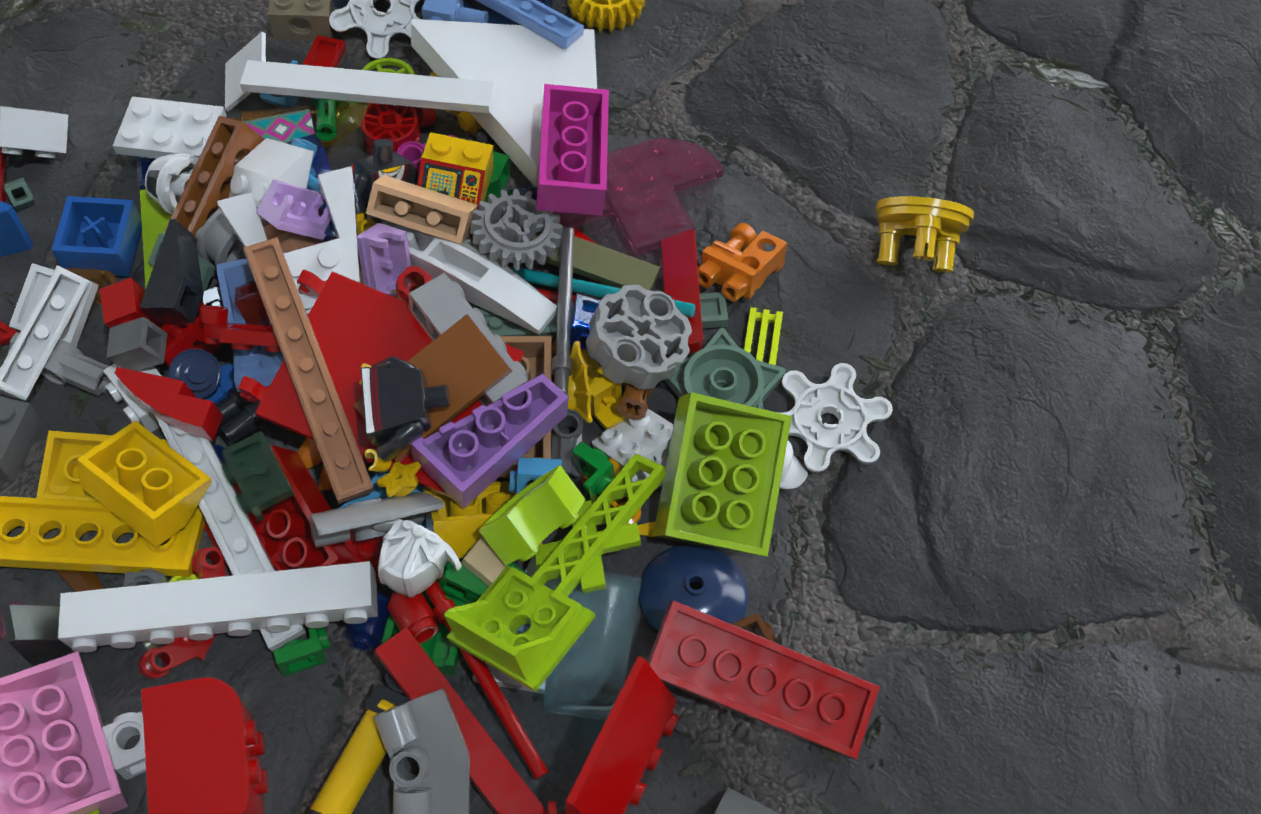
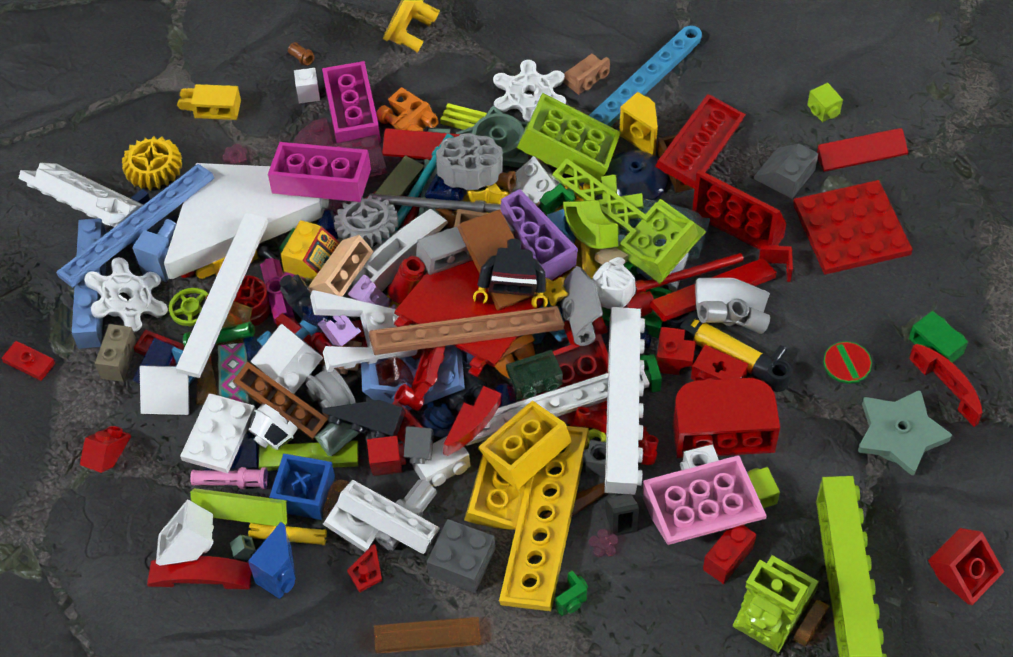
camera: 75 degrees left, 5 degrees down
none -> red slope [80,426,131,473]
none -> clear blue tile [133,338,175,384]
none -> yellow hinge [177,84,241,120]
none -> bright pink pin [190,467,268,490]
none -> lime tile [190,488,287,526]
none -> clear pink plant [223,144,247,165]
none -> yellow pin [248,523,327,546]
none -> dark orange pin [288,42,314,65]
none -> white brick [294,68,320,104]
none -> dark pink brick [322,61,381,148]
none -> nougat bracket [563,54,610,95]
none -> dark azure plate [588,26,702,127]
none -> yellow slope [619,92,658,156]
none -> red brick [656,327,696,375]
none -> red brick [691,345,749,381]

